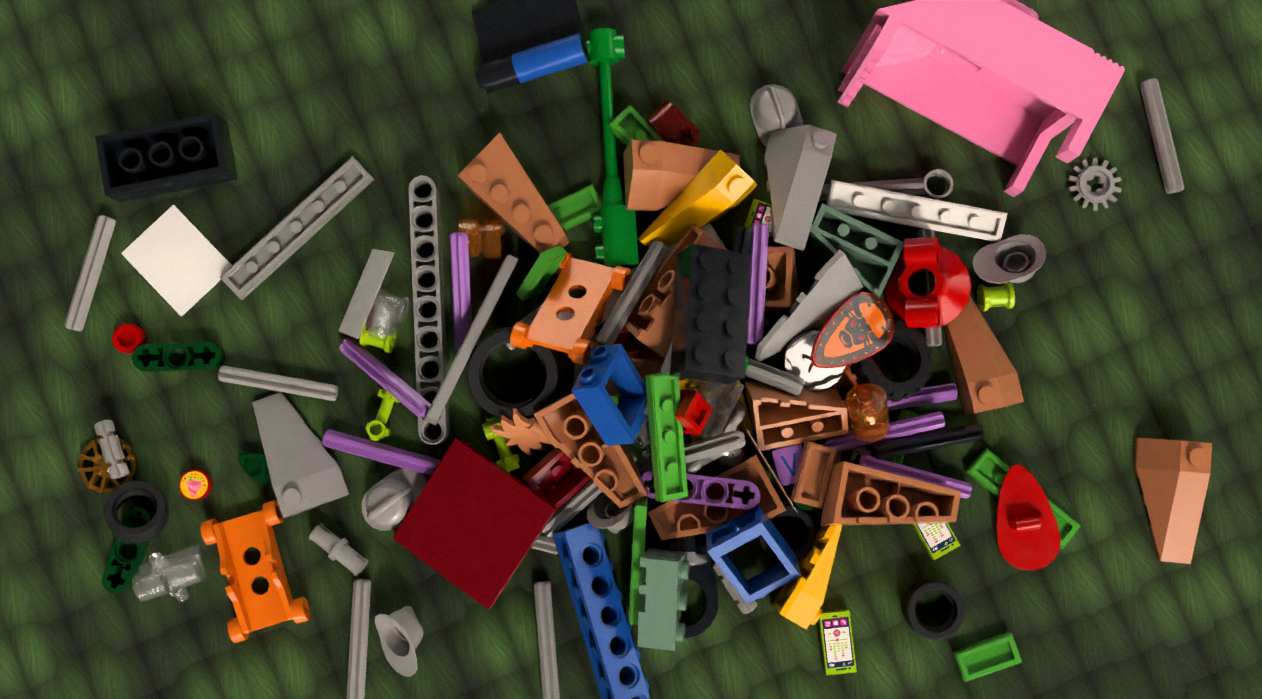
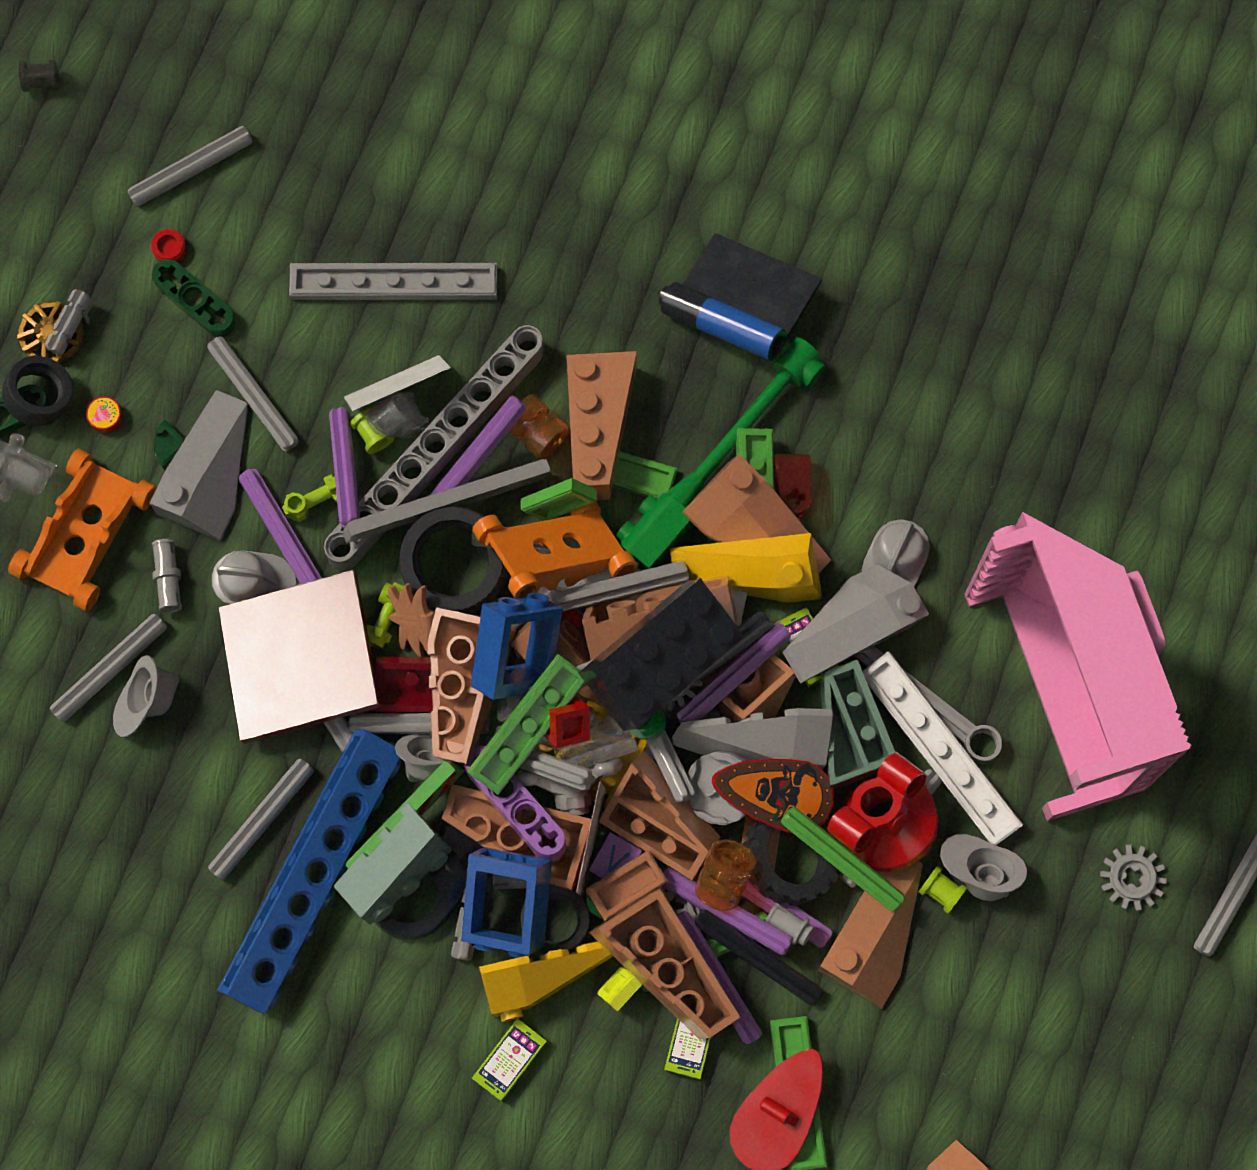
camera: 50 degrees right, 10 degrees down
black brick [95,113,238,202] -> none
white sticker [121,204,232,317] -> none
black tyre [902,579,965,640] -> none
none -> neon yellow tile [597,967,642,1012]
none -> light grey pin [765,903,815,946]
none -> bright green axle [781,807,905,911]

